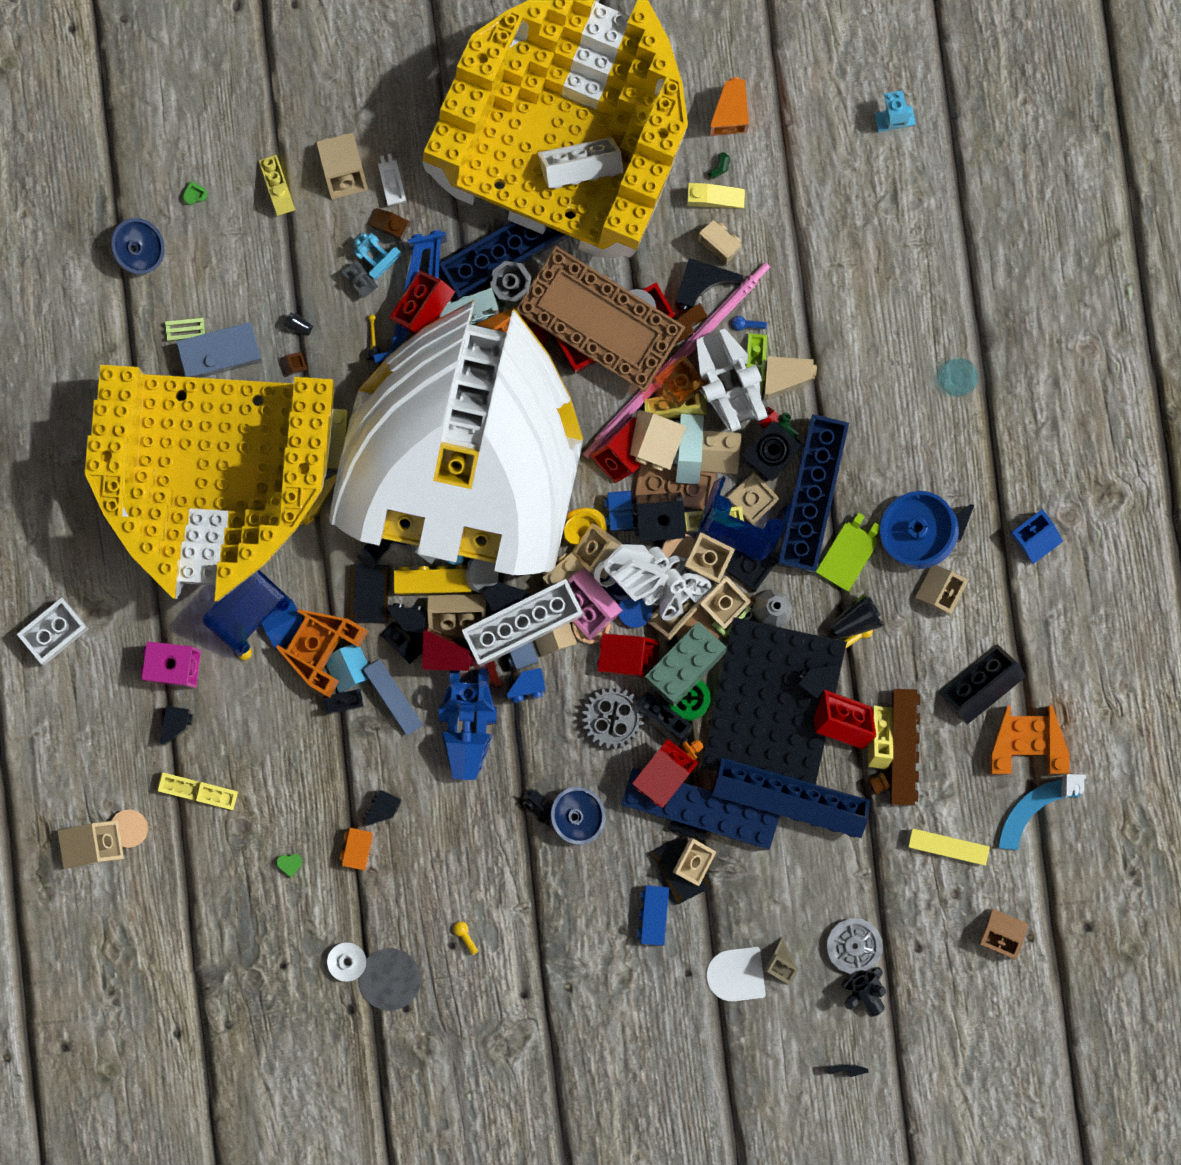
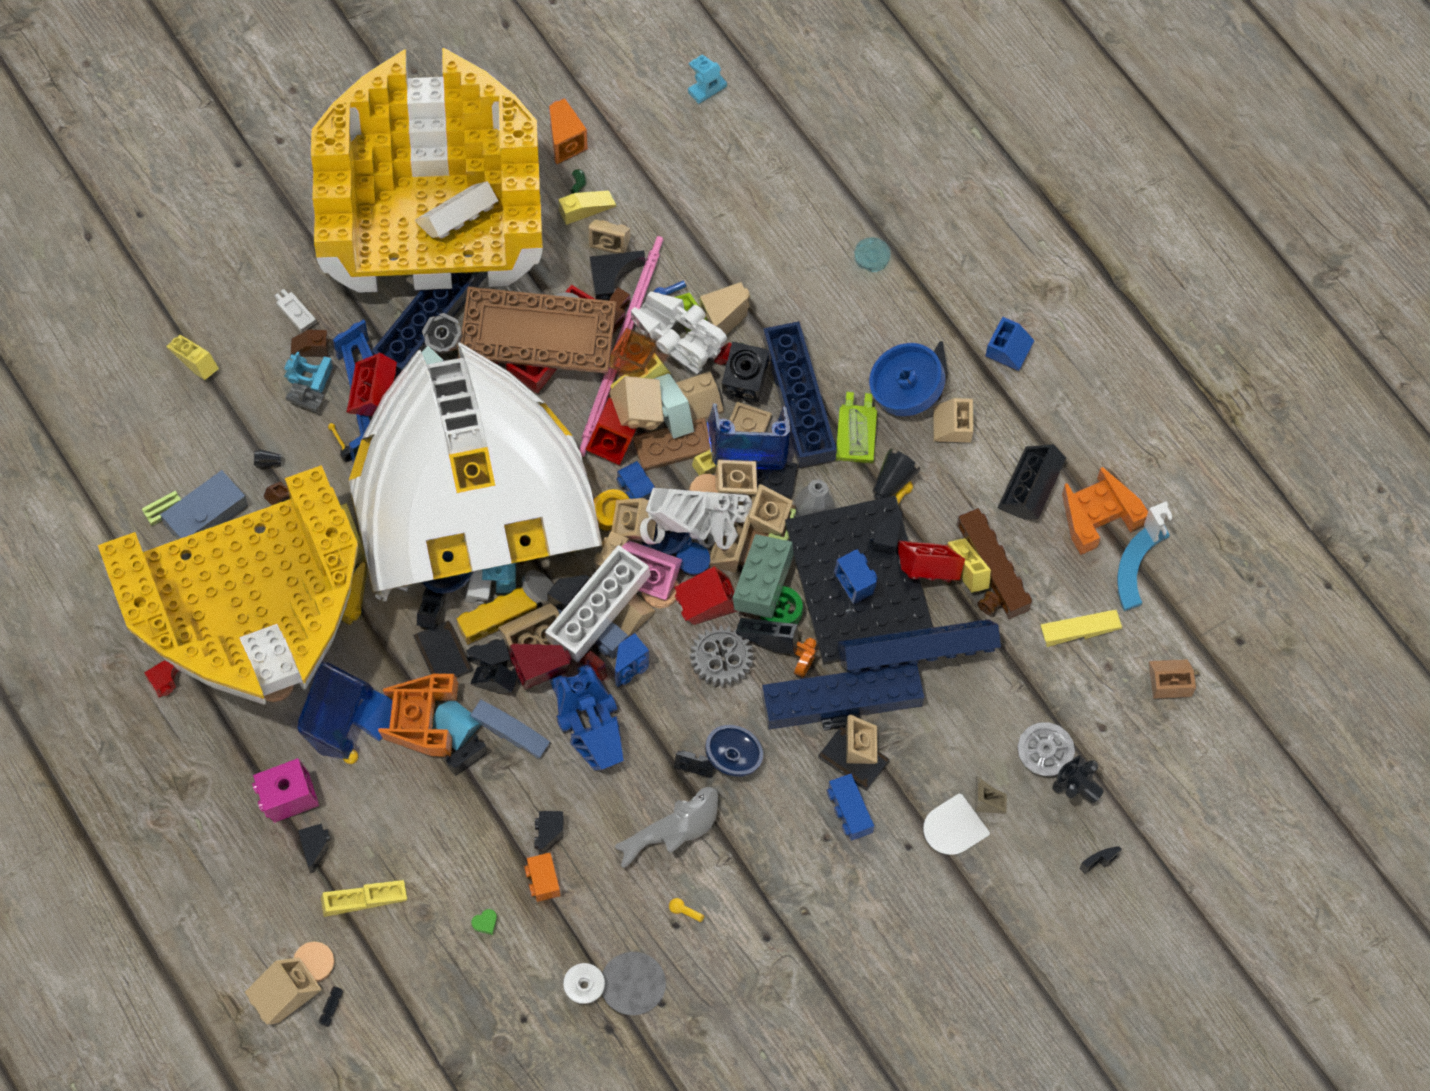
camera: 25 degrees left, 20 degrees down
white brick [17,598,89,666] -> none
dark blue dish [110,218,165,275] -> none
bright green tile [183,181,208,205] -> none
tan slope [317,133,368,199] -> none
black brick [632,492,685,542] -> none
red slope [632,739,698,808] -> none
none -> black axle [319,986,343,1027]
none -> light grey piece [615,787,718,868]
none -> blue brick [834,549,877,604]
none -> clear tile [848,408,868,455]

